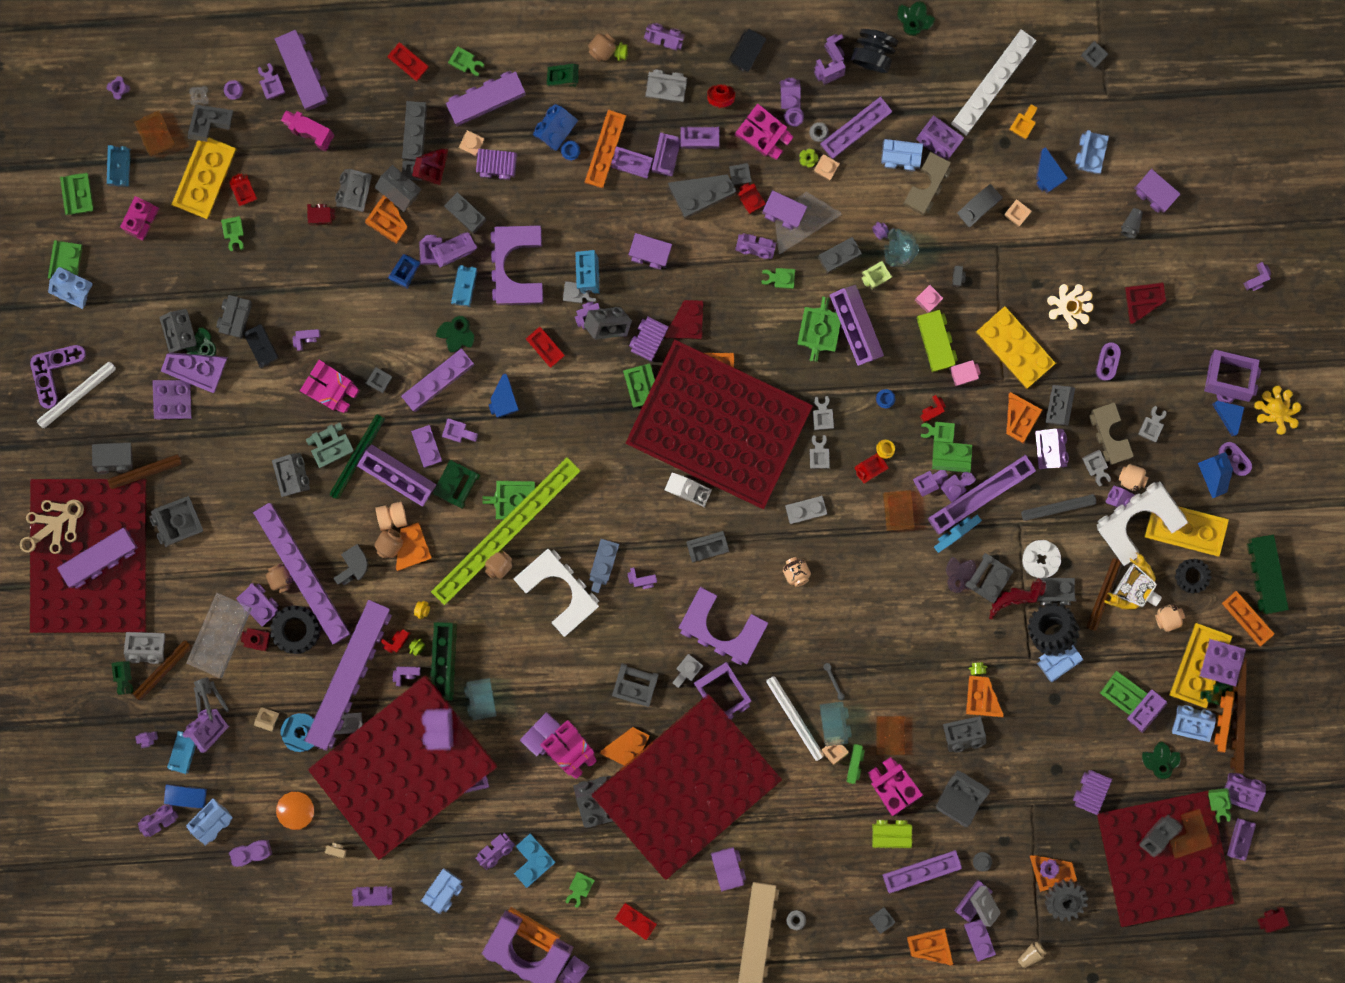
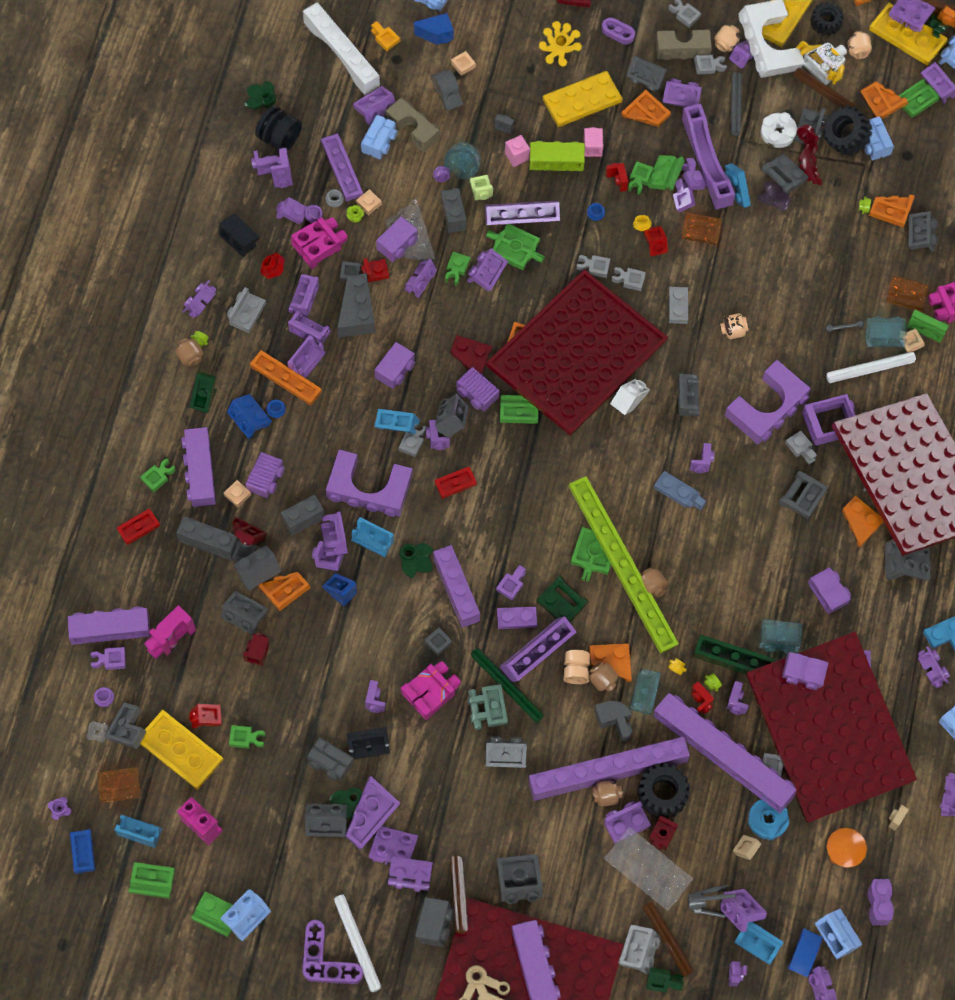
camera: 75 degrees left, 20 degrees down
blue slope [488,374,519,418] -> none
white arch [514,549,599,637] -> none
dark pink hips [540,720,597,779] -> none
none -> blue plate [70,829,95,874]
none -> medium lavender plate [388,856,433,892]
none -> medium lavender bracket [467,248,508,292]
none -> clear light blue hinge [630,669,661,715]
none -> orange wing [860,82,908,119]

